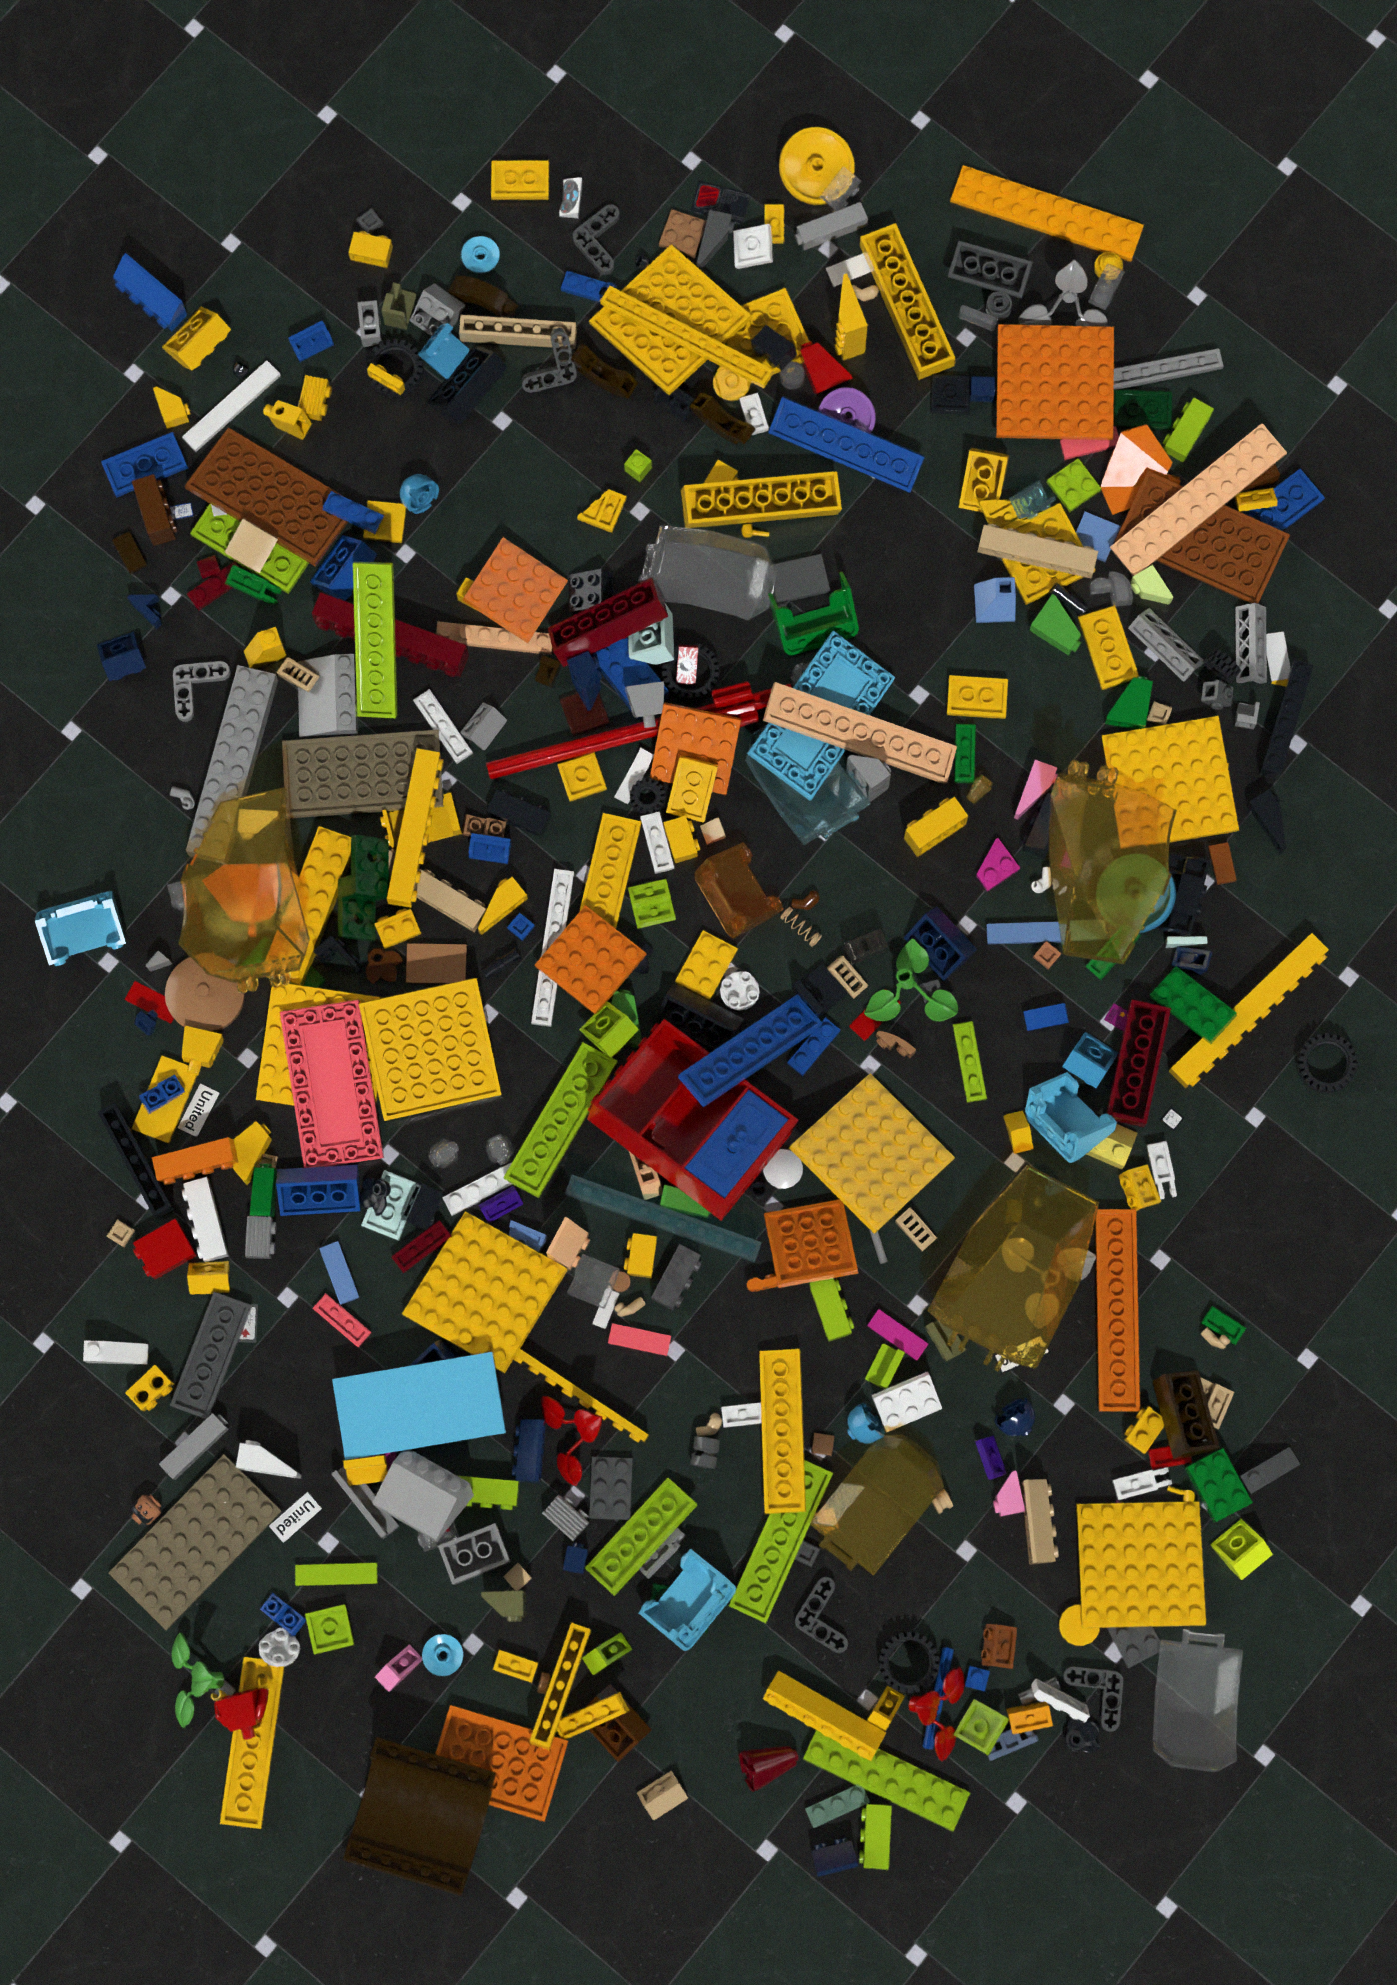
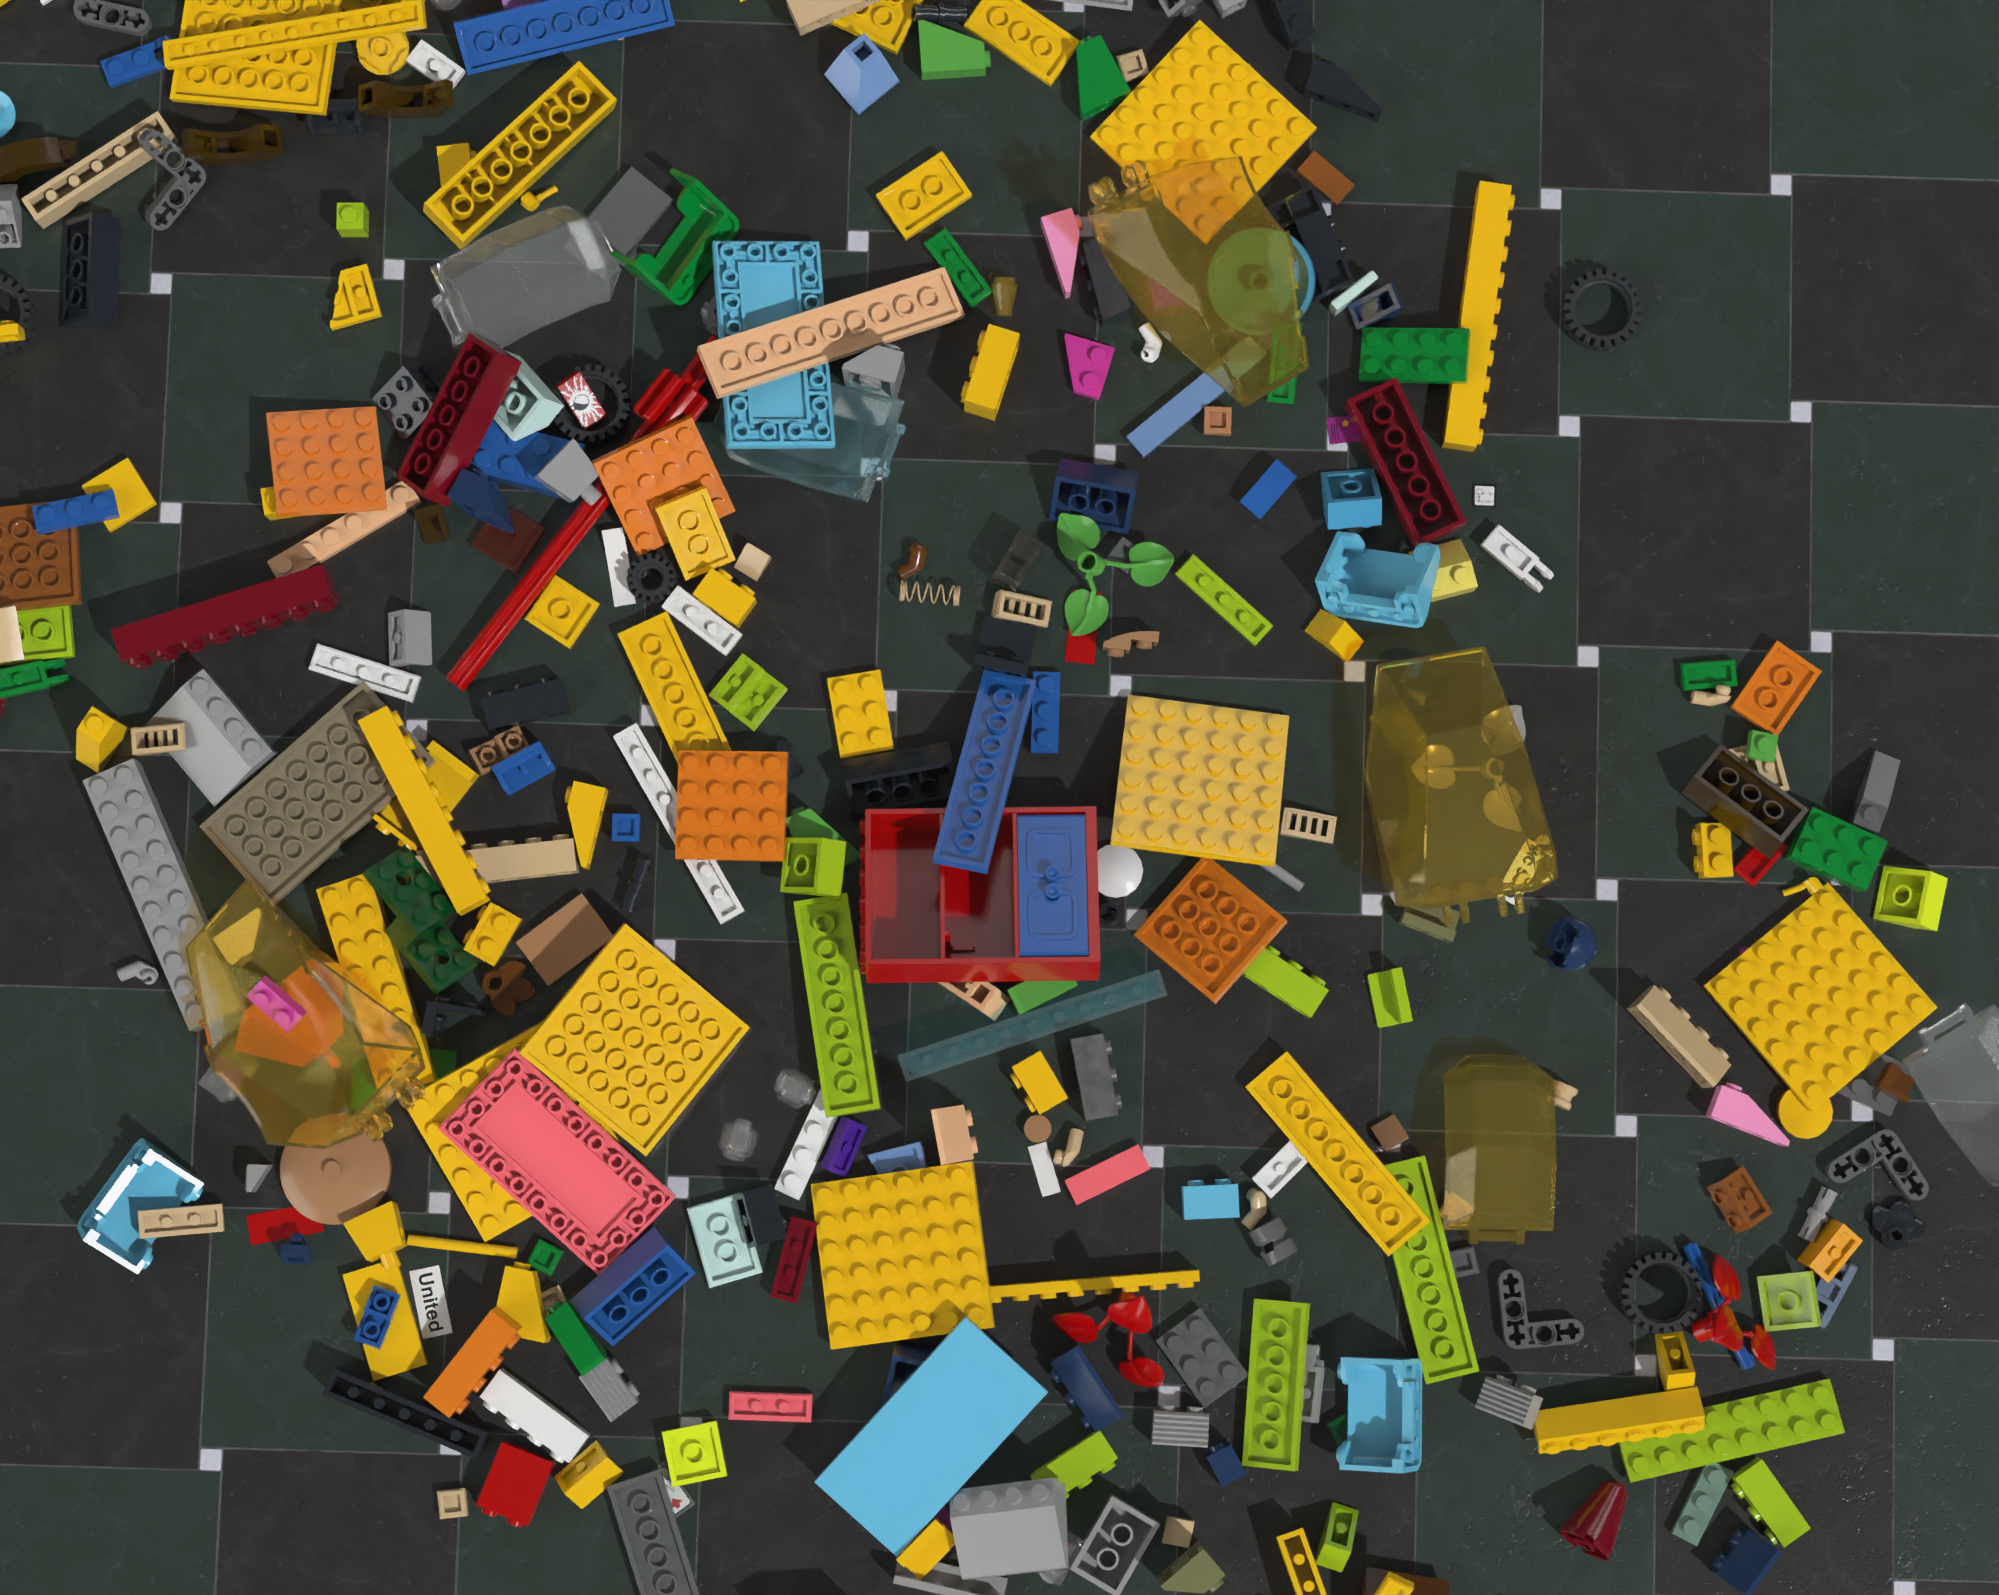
camera: 45 degrees left, 5 degrees up
light grey beam [173,661,231,722] -> none
blue slope [310,535,377,601] -> none
medium blue tile [319,1241,360,1305] -> none
lime plate [353,561,397,718] -> none
black plate [360,1178,391,1216] -> none
dark azure cylinder [399,474,439,514] -> none
dark azure bracket [418,323,469,379] -> none
clear slope [567,1254,620,1309] -> none
clear orange windscreen [695,842,784,938] -> none
white dish [720,971,760,1011] -> none
orange hinge [746,1273,778,1292] -> none
dark azure cylinder [847,1402,885,1444] -> none
dark pink tile [867,1309,928,1361] -> none
white plate [872,1372,942,1432] -> none
blue plate [965,1666,990,1691] -> none
dark purple plate [975,1436,1007,1480] -> none
bright pink slope [993,1471,1025,1517] -> none
white plate [1031,1679,1090,1722] -> none
orange plate [1095,1209,1140,1412] -> none
white hinge [1112,1467,1172,1500] -> none
yellow bracket [1119,1164,1161,1211] -> none
none -> tan plate [138,1203,225,1239]
none -> dark pink plate [246,975,307,1033]
none -> yellow bar [407,1234,518,1258]
none -> green tile [527,1239,564,1276]
none -> neon yellow plate [662,1420,728,1487]
none -> medium azure brick [1181,1179,1240,1220]
none -> light grey brick [1475,1374,1543,1429]
none -> bright pink slope [1706,1082,1790,1146]
none -> orange plate [1730,641,1822,735]
none -> bright green plate [1745,730,1778,763]
none -> reddish brown panel [1873,1063,1915,1104]

